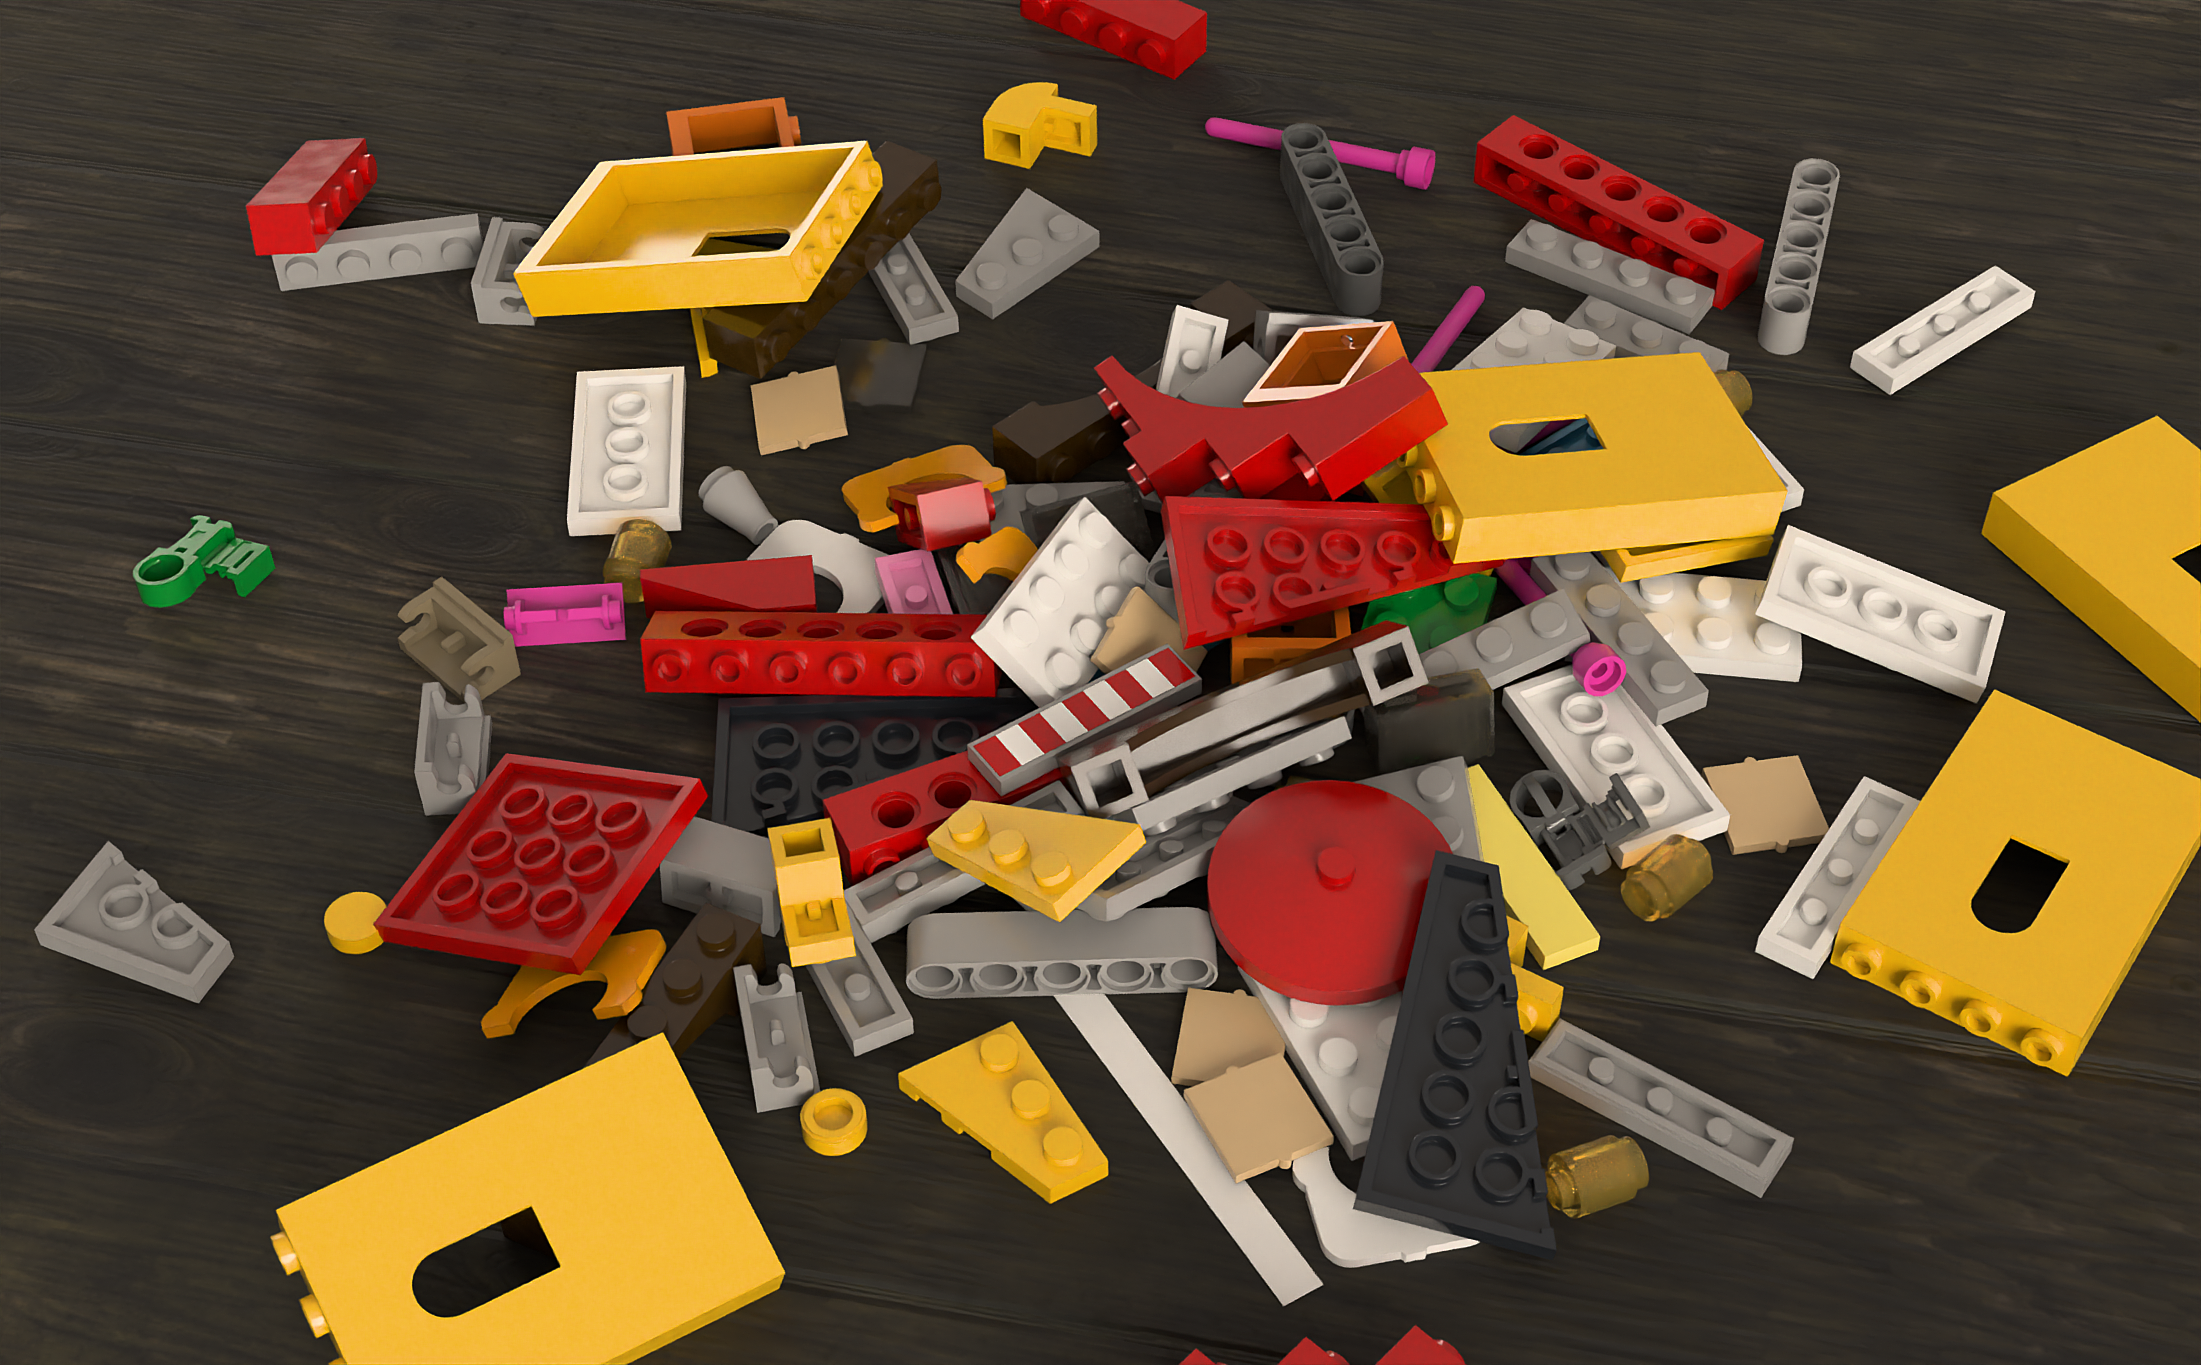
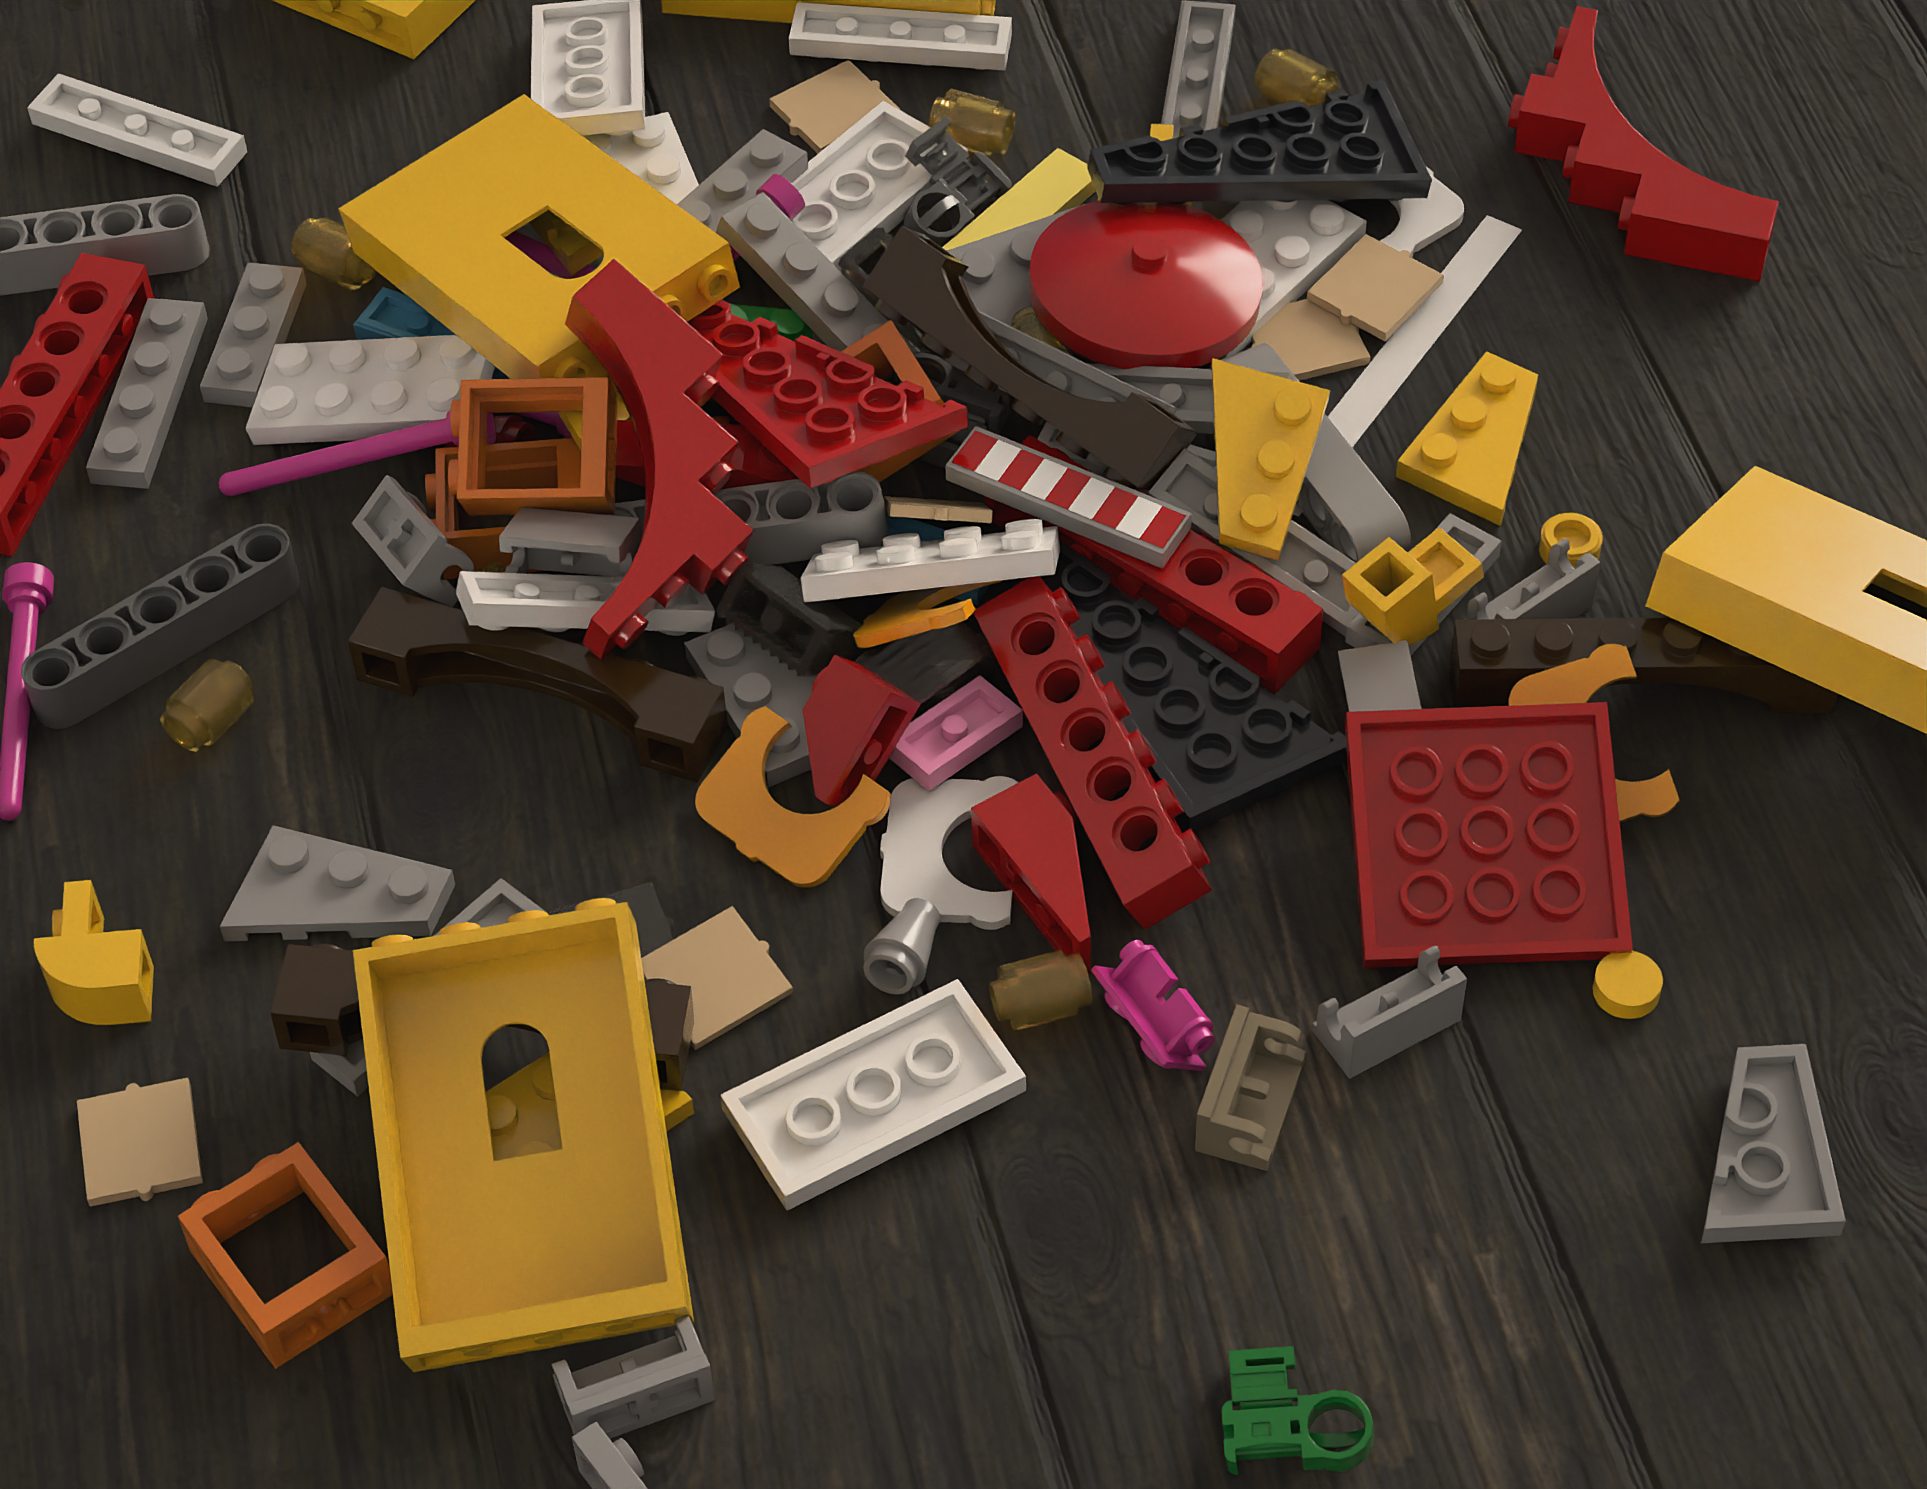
camera: 115 degrees left, 5 degrees up
none -> tan piece [77,1078,203,1207]
none -> clear yellow brick [160,659,254,752]

